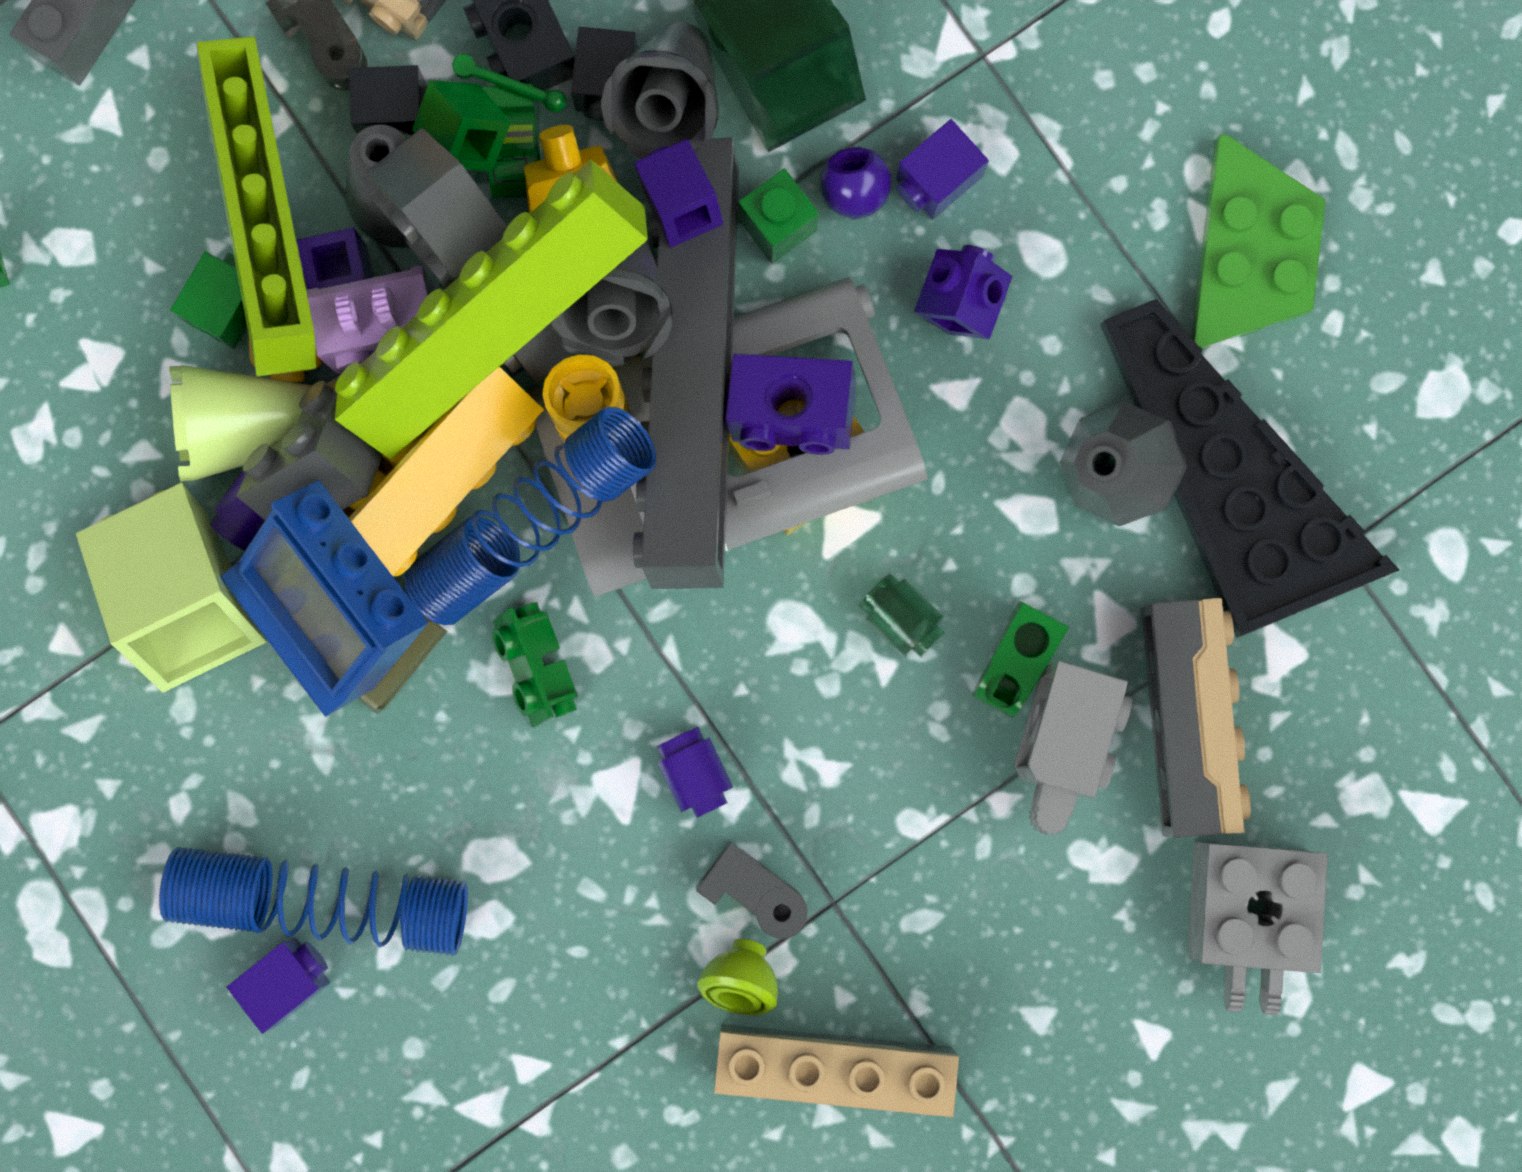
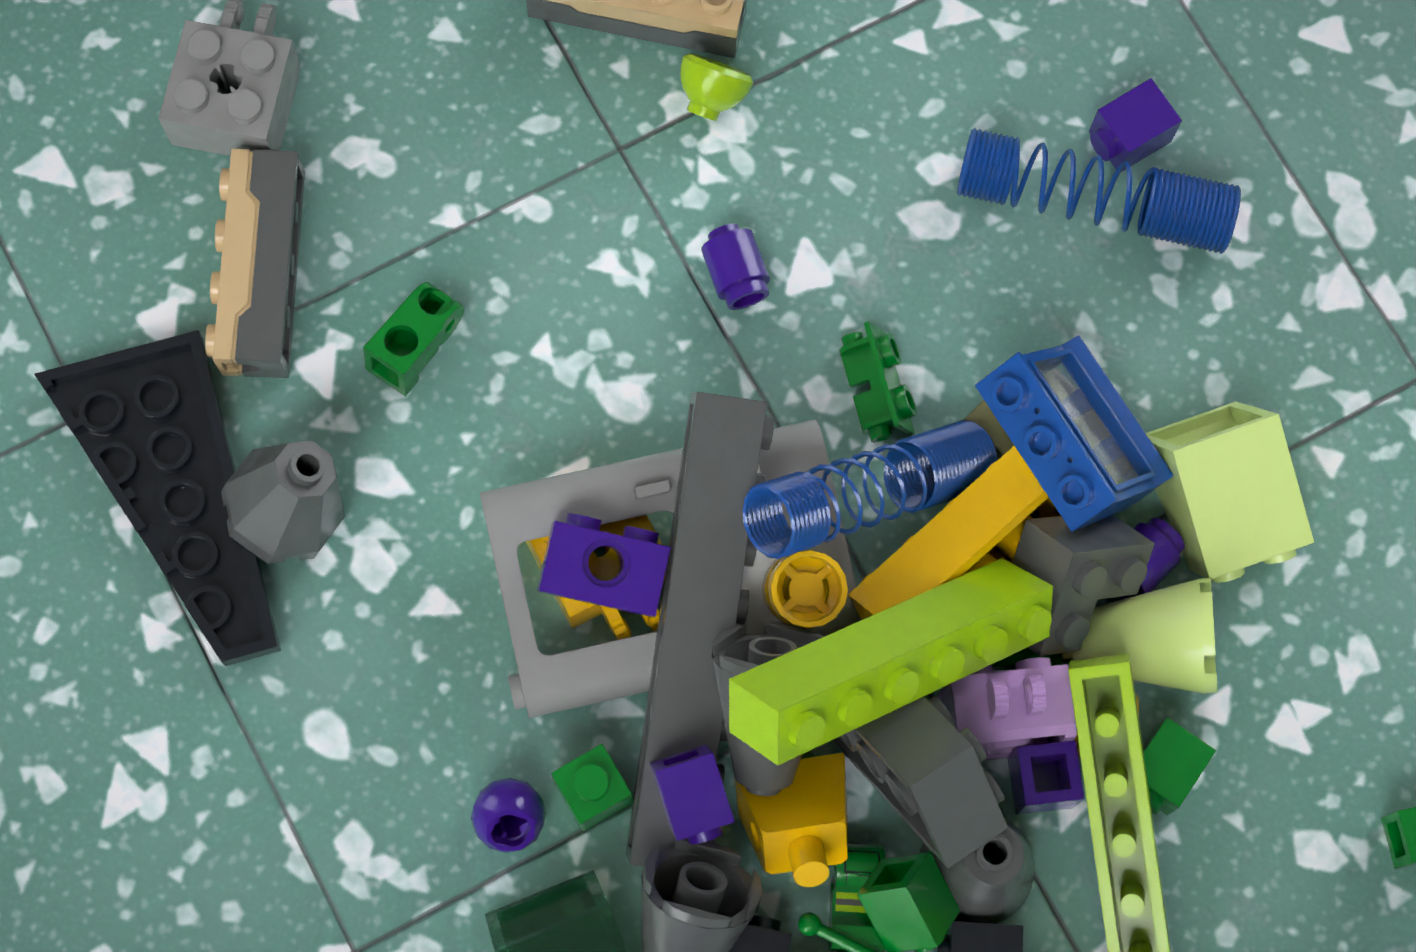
camera: 175 degrees left, 10 degrees down
dark grey leg [696,841,808,939] -> none
clear green brick [859,573,945,658] -> none
dark purple brick [896,119,989,220] -> none
dark purple brick [914,245,1013,340] -> none
light grey hinge [1013,661,1132,836] -> none
bright green wing [1191,134,1326,350] -> none

